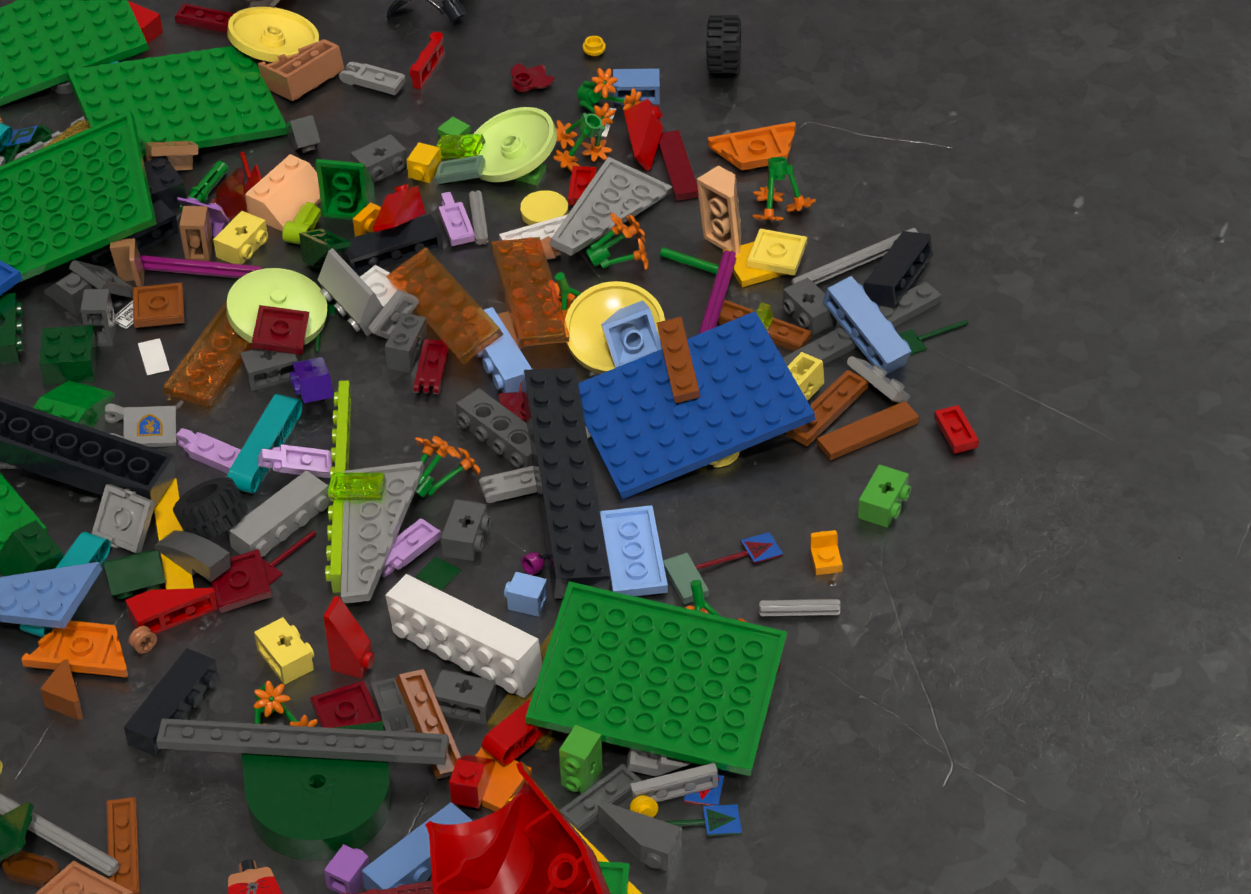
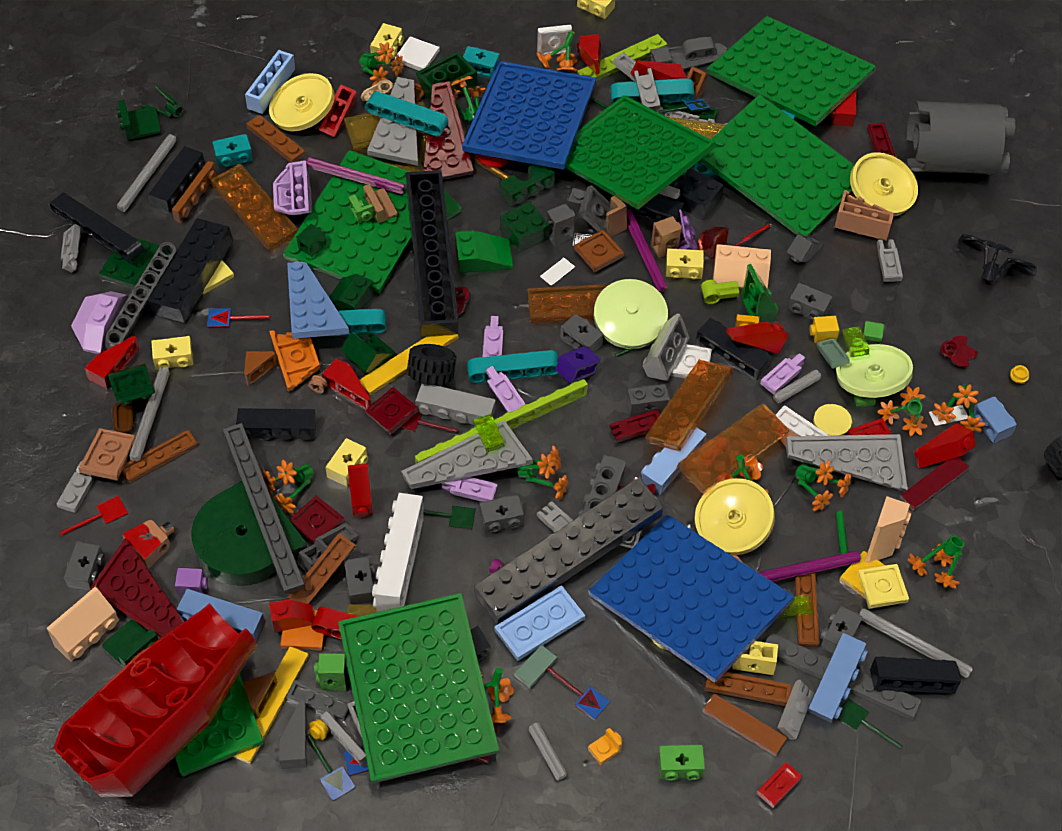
camera: 60 degrees right, 10 degrees up
light grey plate [91,484,156,553] -> none
light grey flag [105,404,176,447] -> none
medium nougat panel [145,141,198,170] -> none
dark grey slope [155,530,231,582] -> none
green pin [180,161,229,211] -> none
dark red plate [251,305,310,355] -> none
dark green slope [299,229,351,268] -> none
light grey hinge [368,289,419,339] -> none
red plate [409,32,445,89] -> none
light blue brick [504,572,548,617] -> none
light blue slope [601,300,663,368] -> none
dark orange plate [657,317,701,403] -> none
orange wing [707,122,796,170] -> none

